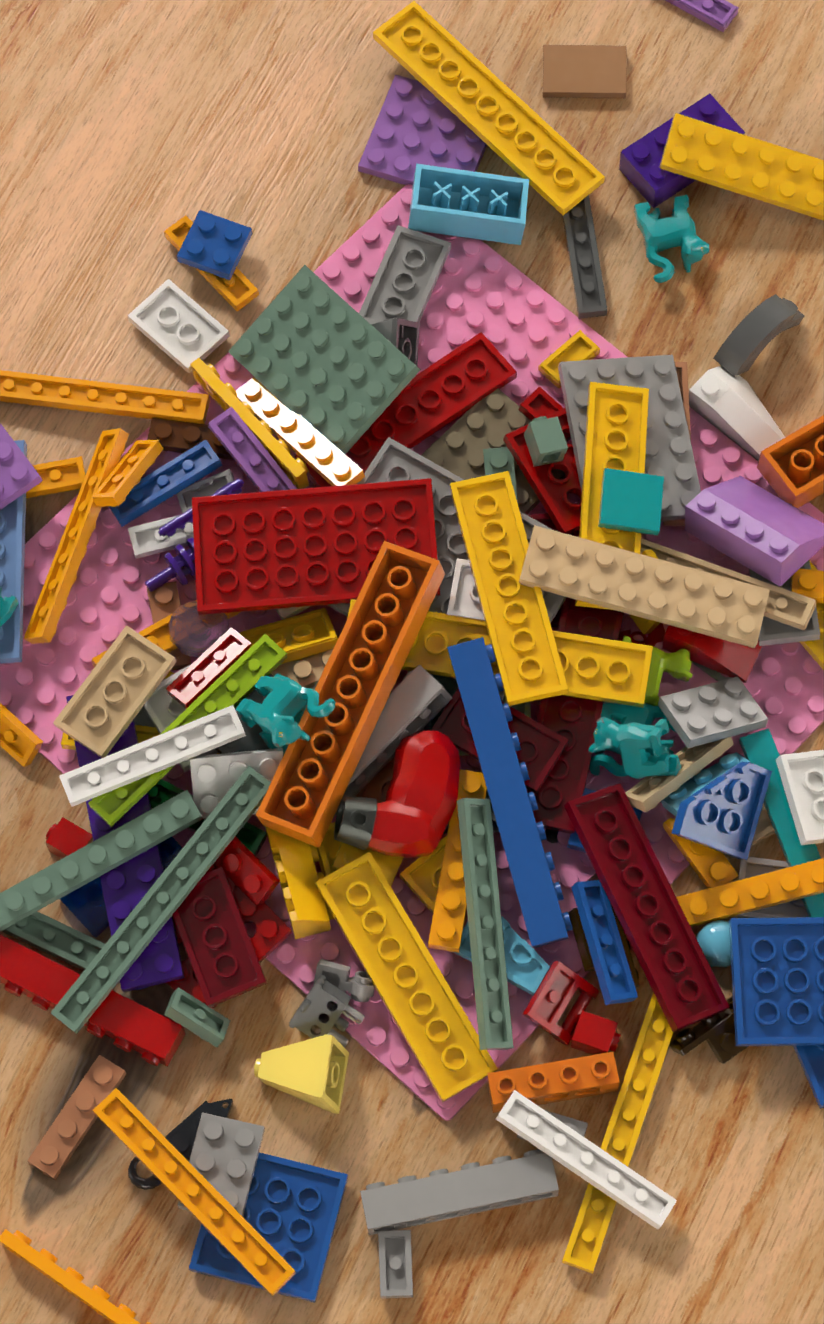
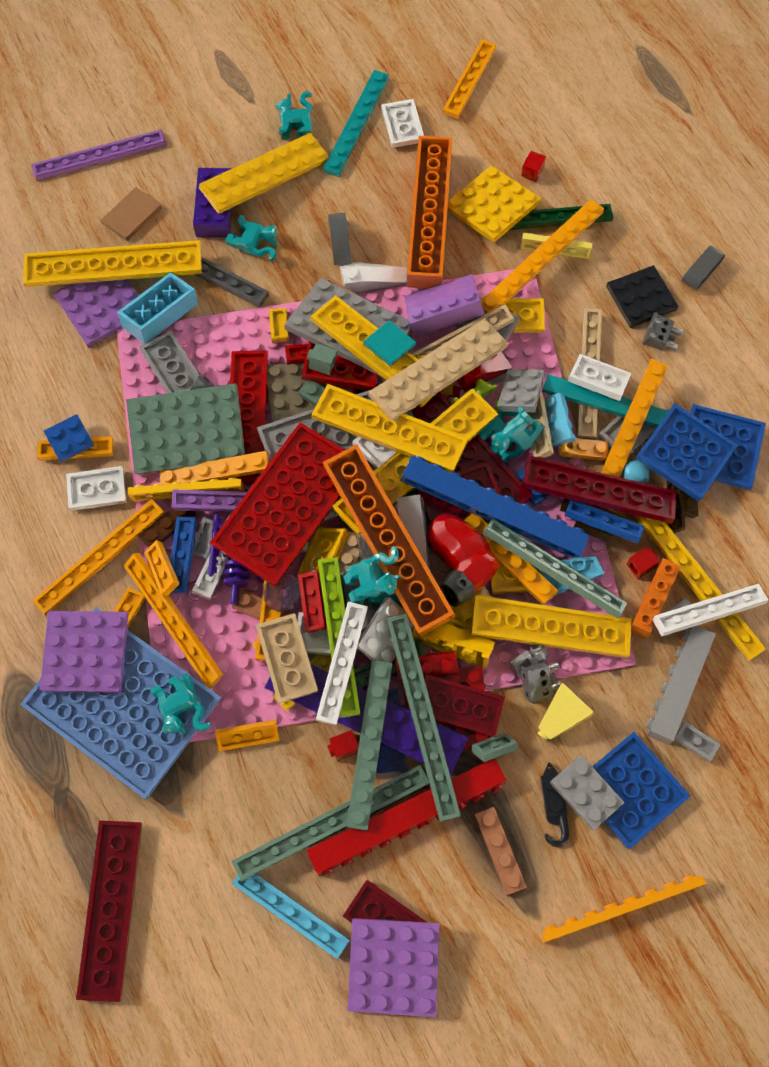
camera: 55 degrees left, 0 degrees up
light orange plate [93,1088,296,1297] -> none
red plate [522,961,600,1045] -> none
blue plate [672,761,772,860] -> none

